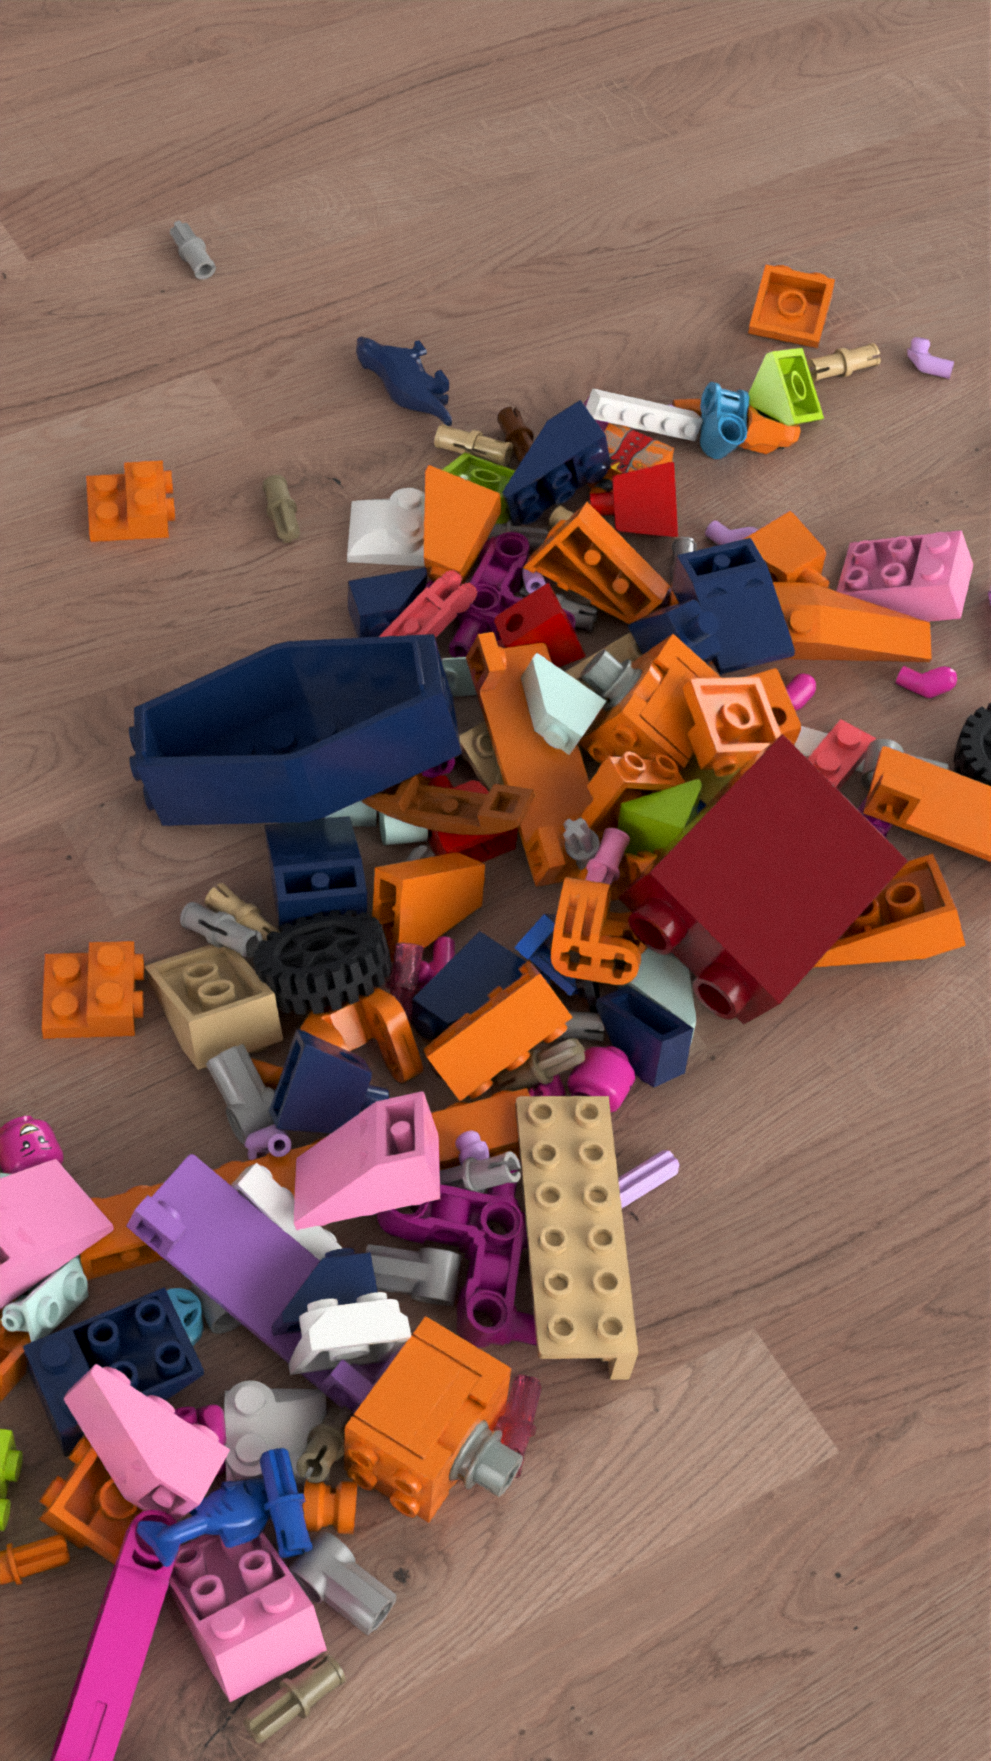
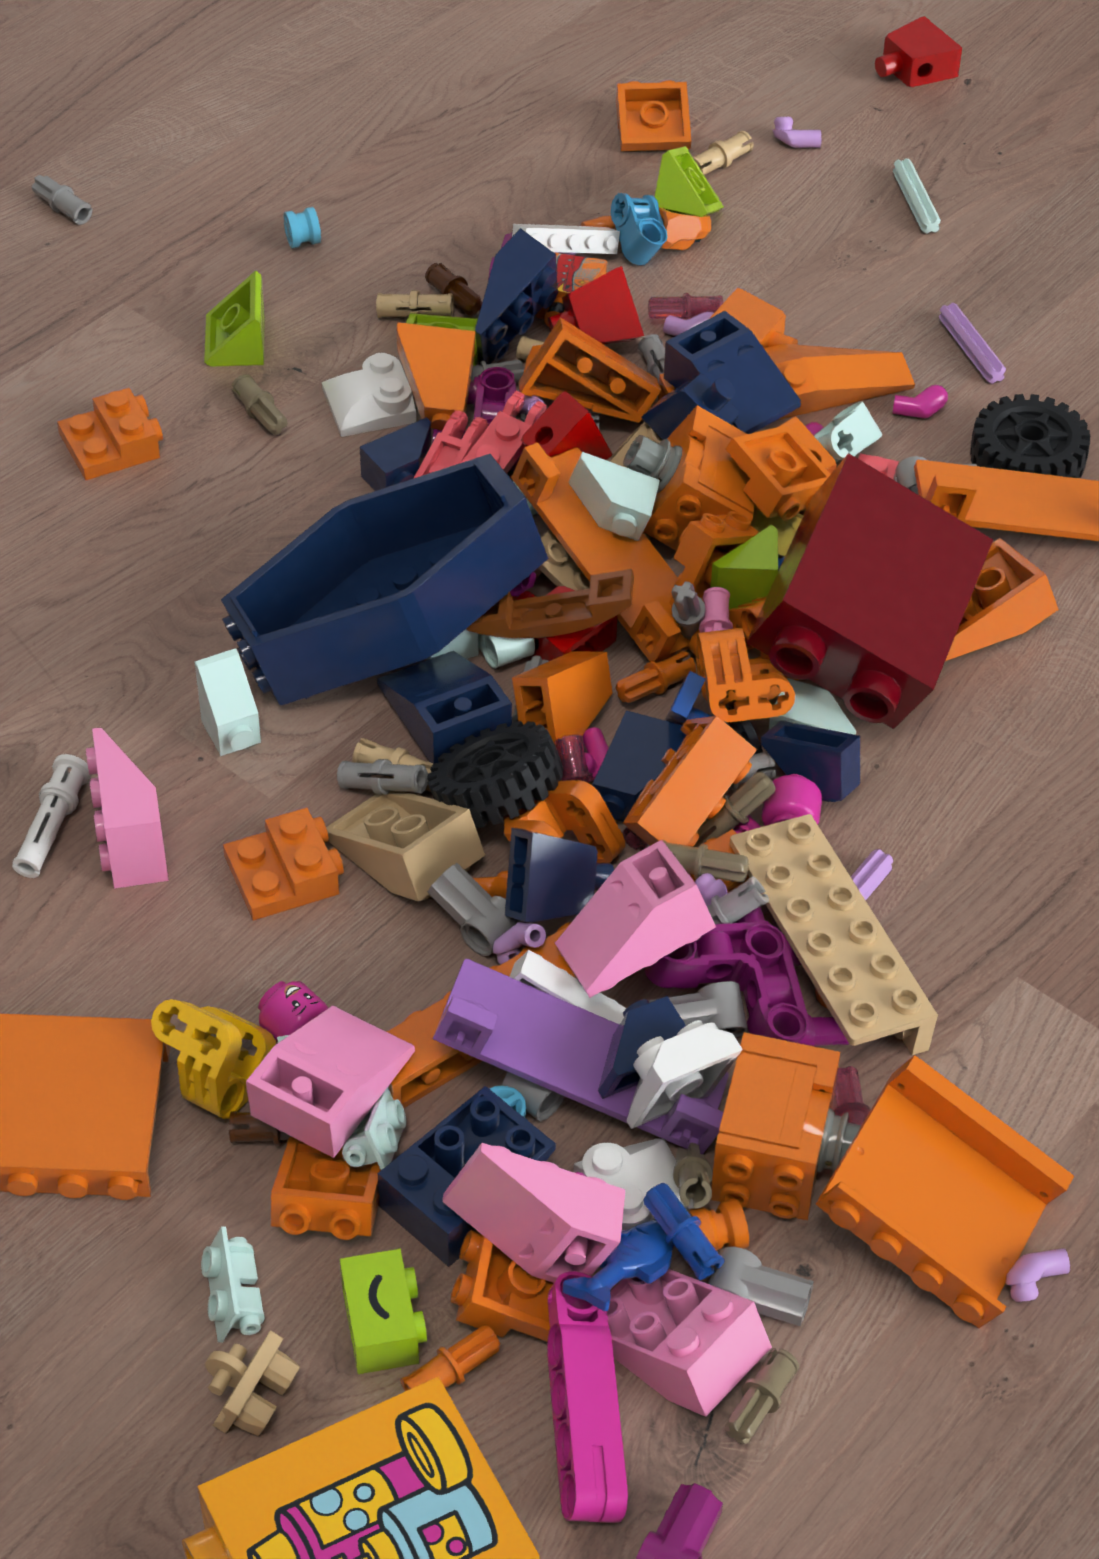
camera: 15 degrees left, 5 degrees down
dark blue animal [356,336,452,426] -> none
bright pink slope [837,530,973,622] -> none
none -> light aqua slope [195,648,261,756]
none -> lime slope [204,271,265,367]
none -> medium azure wheel [283,207,321,248]
none -> coral hinge [461,390,547,474]
none -> orange axle [615,651,696,703]
none -> clear pink axle [648,293,723,320]
none -> dark tan axle [663,840,749,883]
none -> light aqua piece [814,401,883,463]
none -> orange panel [815,1055,1074,1328]
none -> lavender arm [1006,1248,1070,1302]

